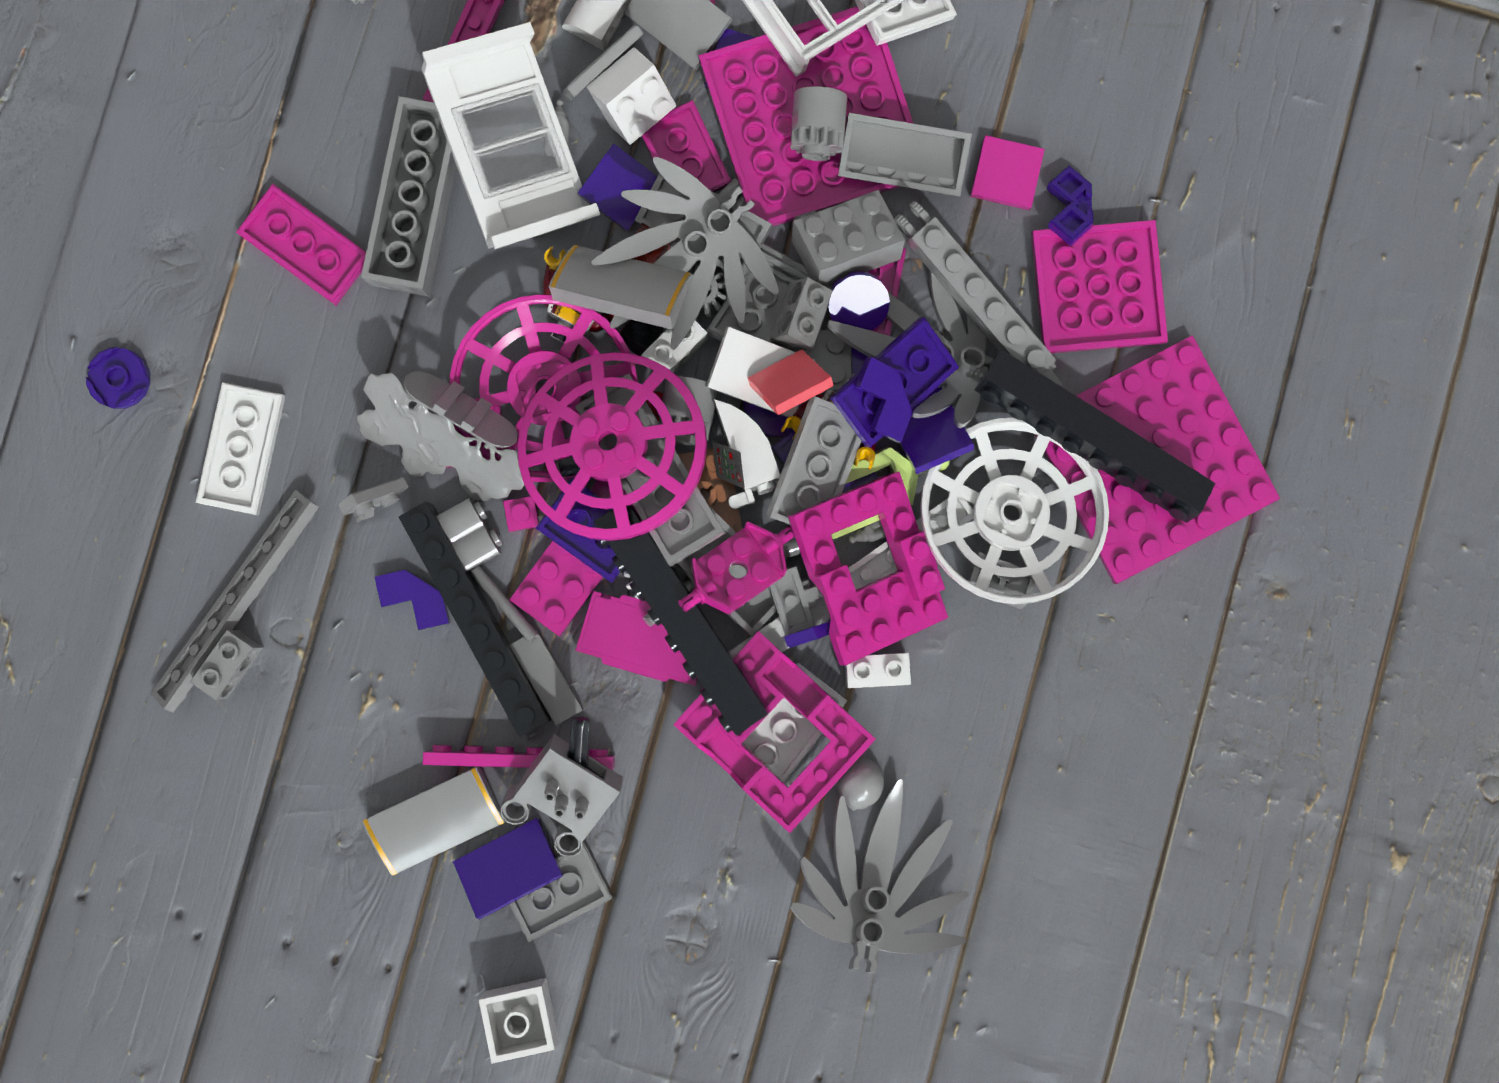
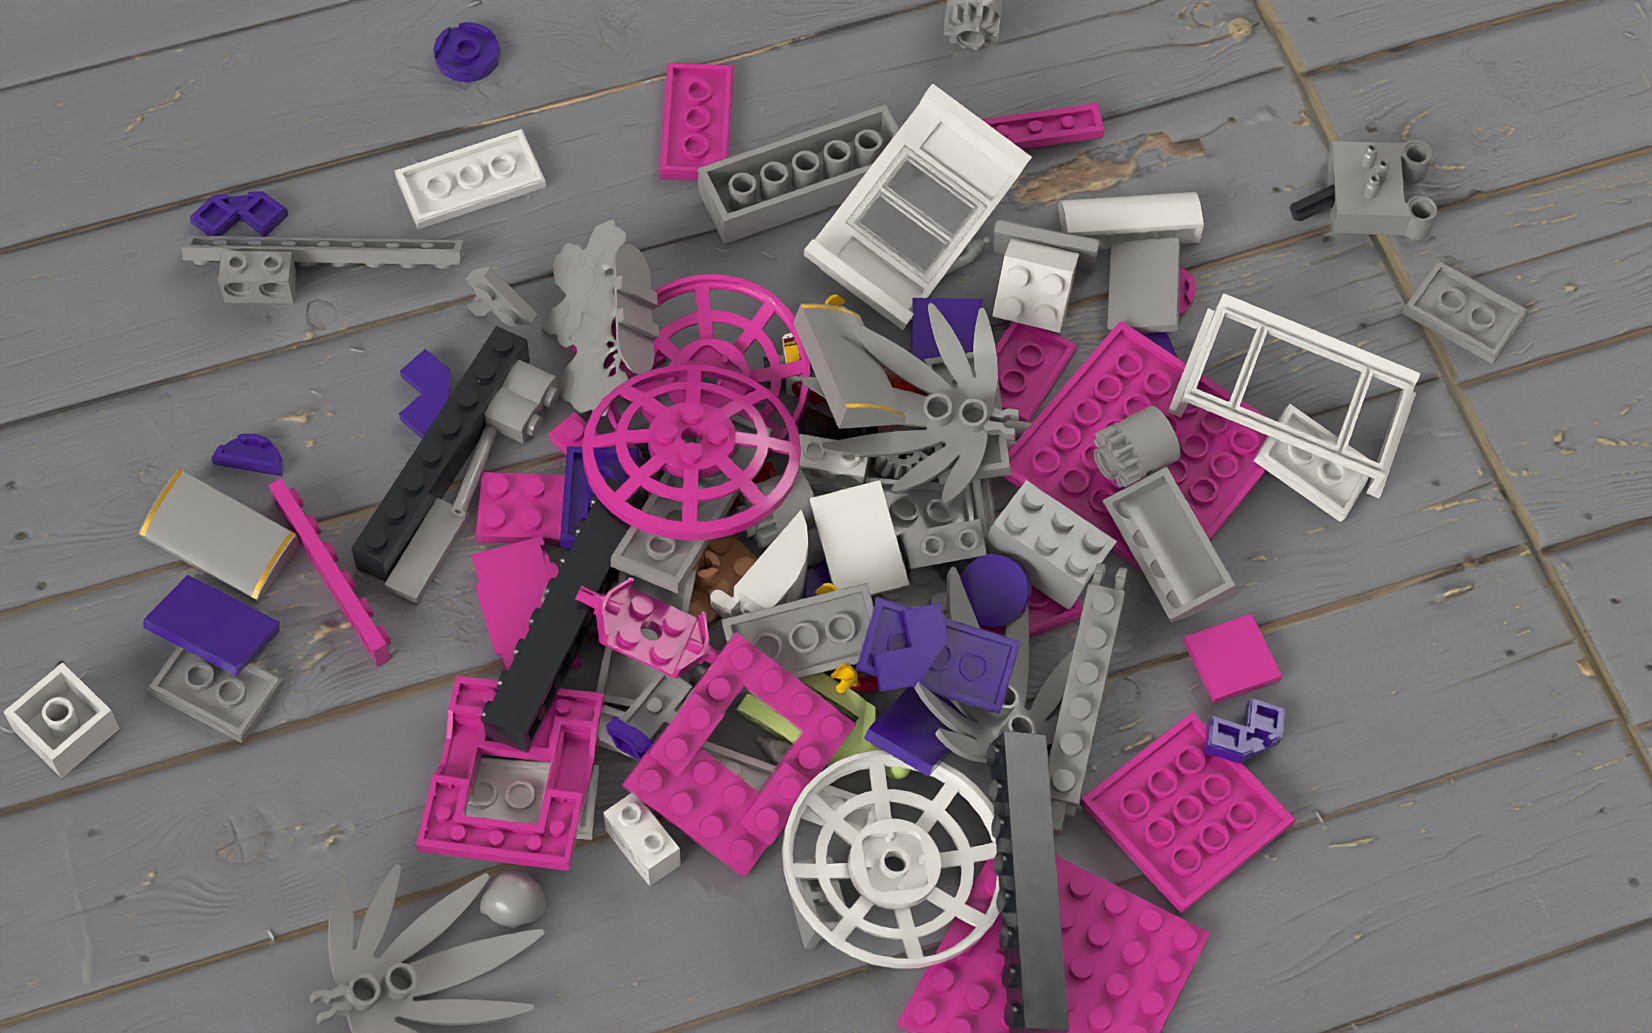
camera: 55 degrees right, 25 degrees down
light grey piece [501,715,623,857] -> none
dark grey sticker [712,441,745,489] -> none
coral tile [748,349,834,415] -> none
none -> dark purple tile [190,191,288,237]
none -> dark purple tile [211,434,283,476]

